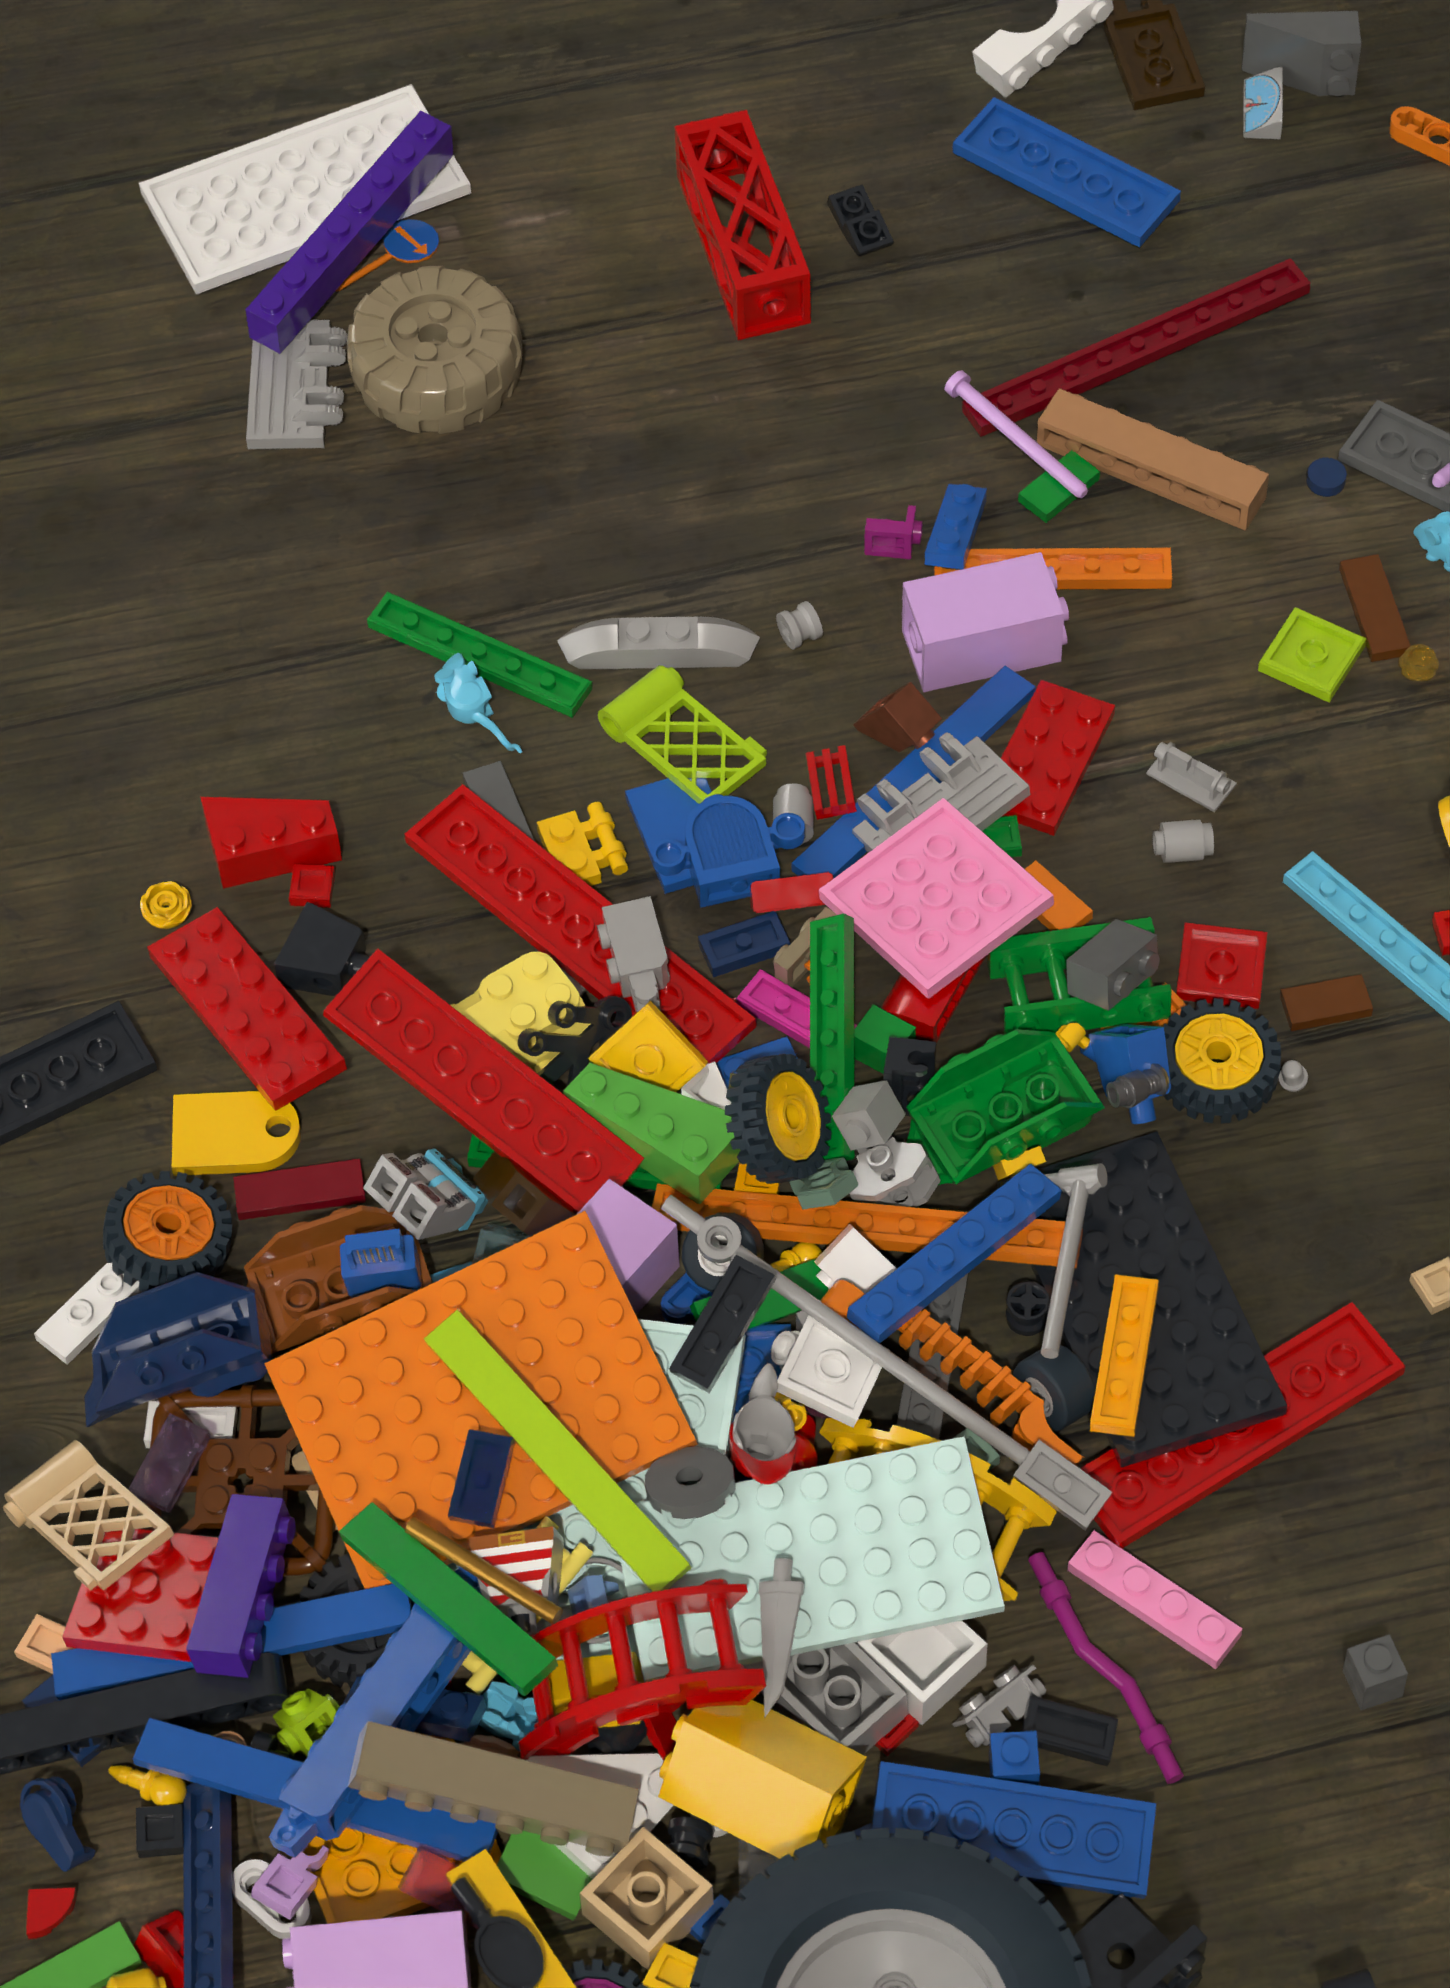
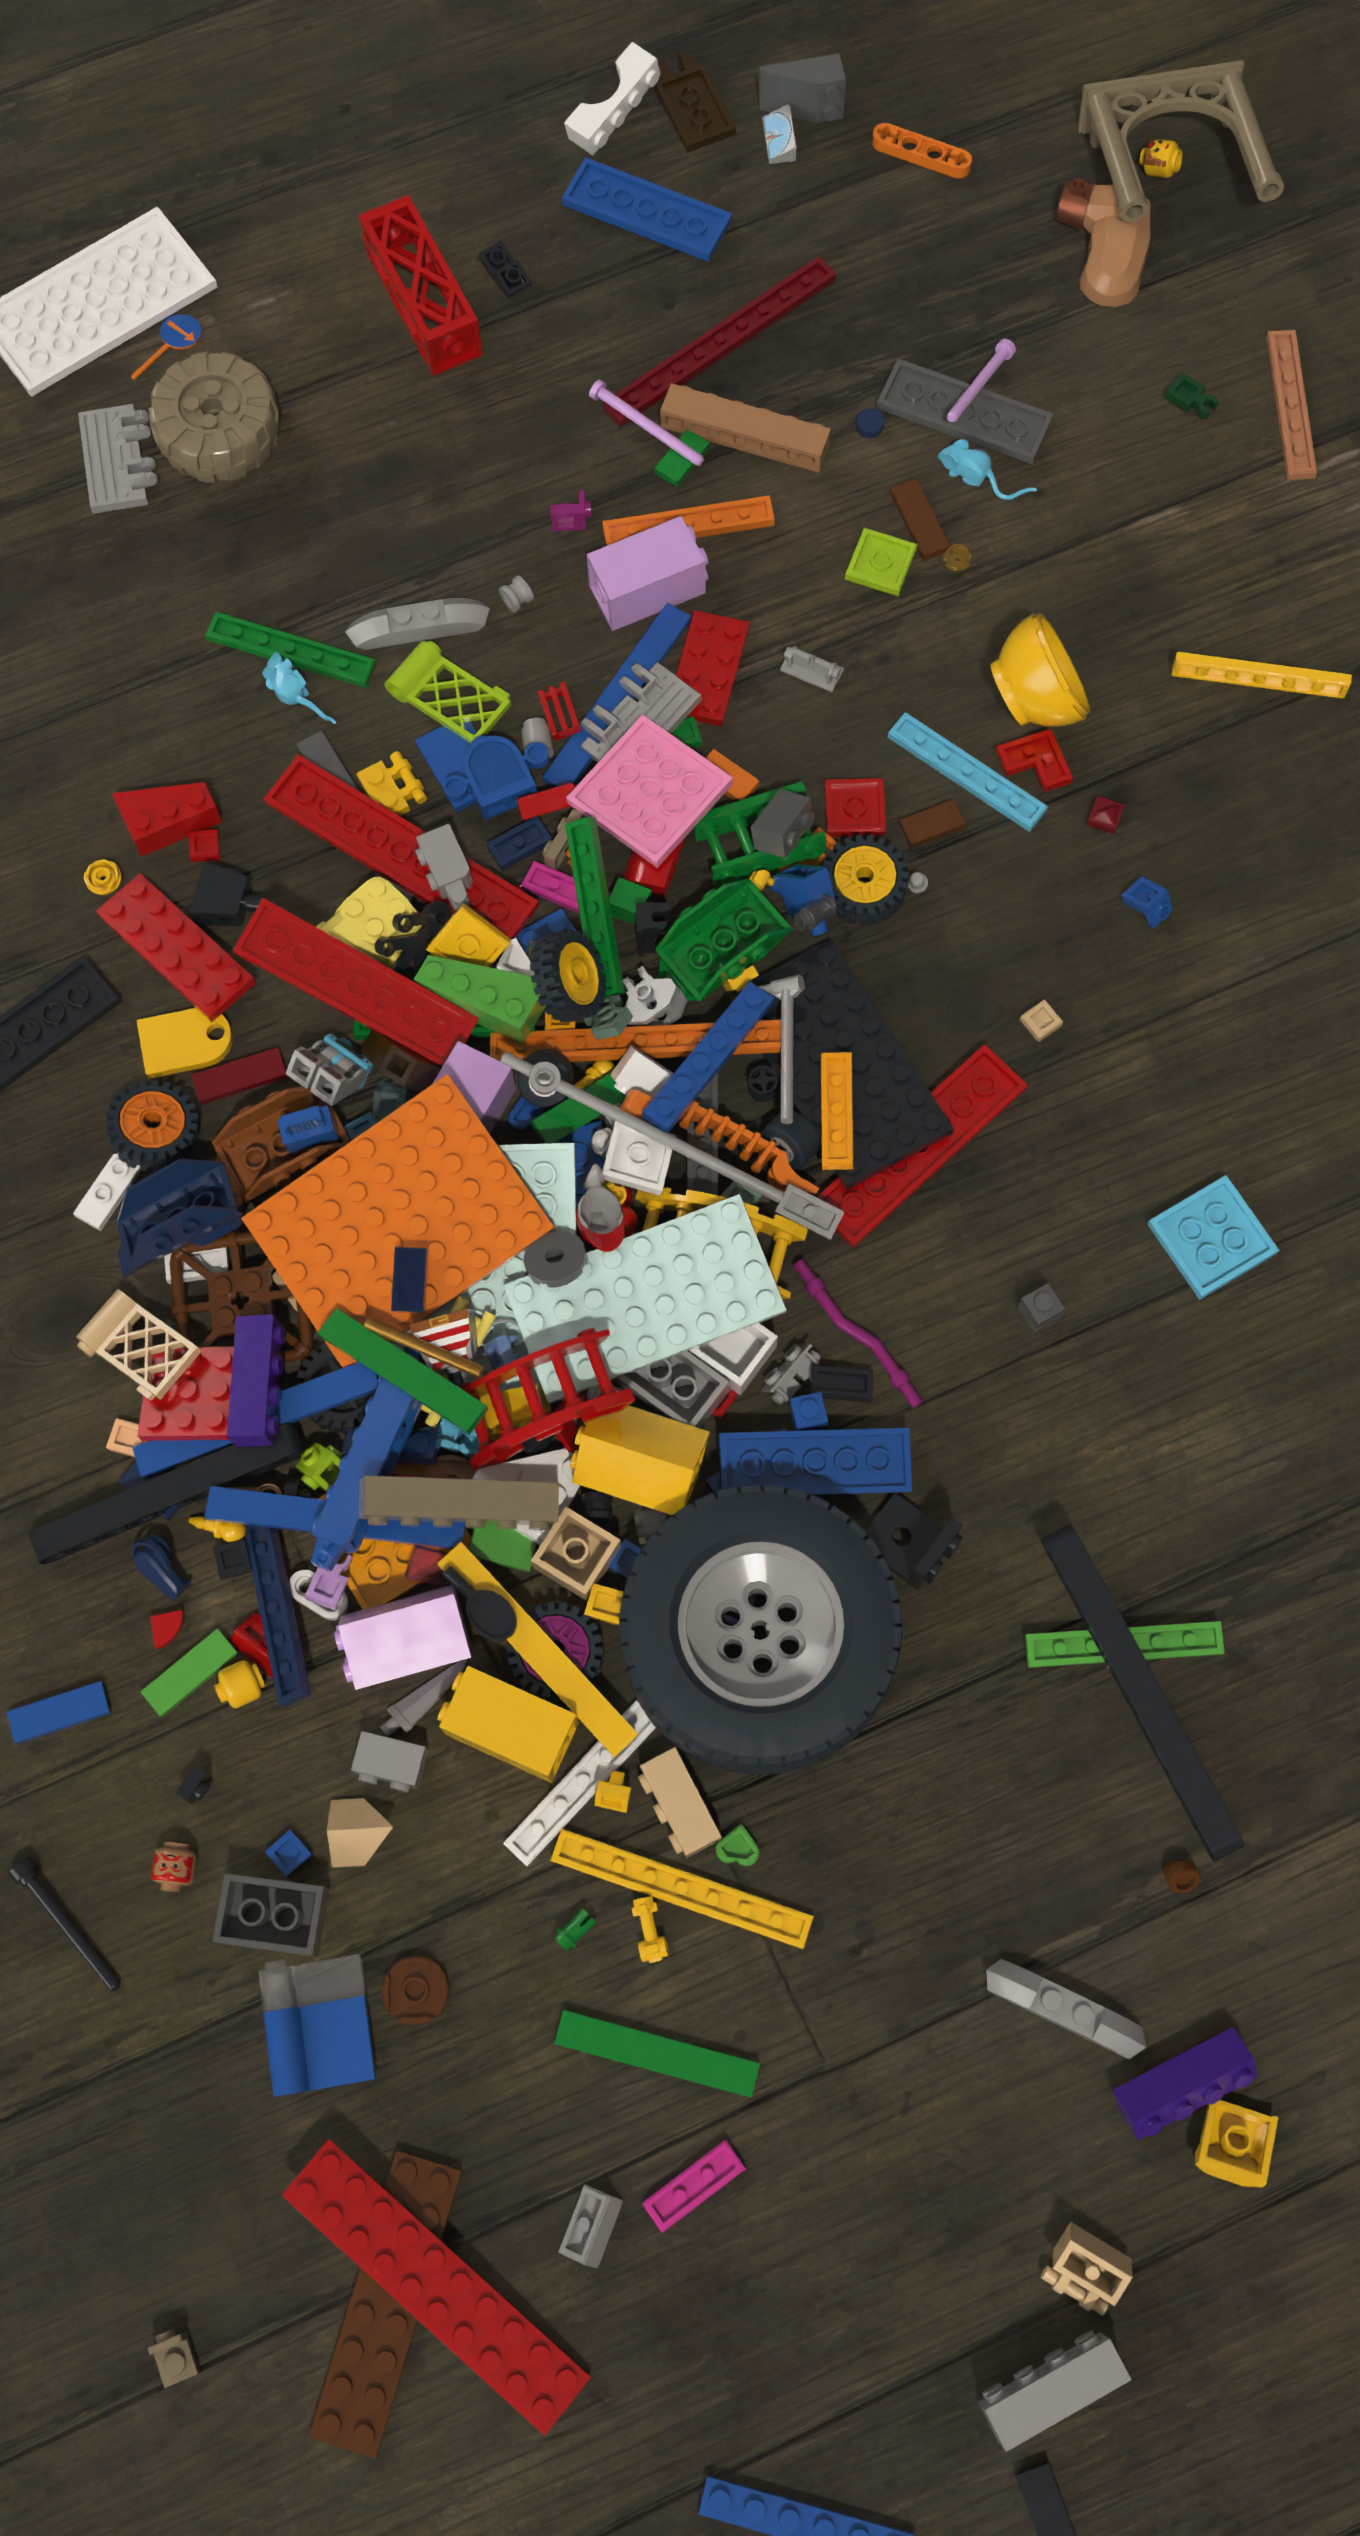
camera: 10 degrees left, 15 degrees up
clear purple tile [128,1414,211,1513] -> none
dark purple brick [245,110,453,354] -> none
lime tile [424,1309,692,1592] -> none
black plate [669,1255,776,1394] -> none
light grey bar [758,1558,804,1717] -> none
light grey brick [832,1080,906,1151] -> none
copper slope [853,682,942,752] -> none
blue plate [925,484,987,570] -> none
bright pink plate [1067,1531,1243,1669] -> none
light grey brick [1153,819,1214,863] -> none

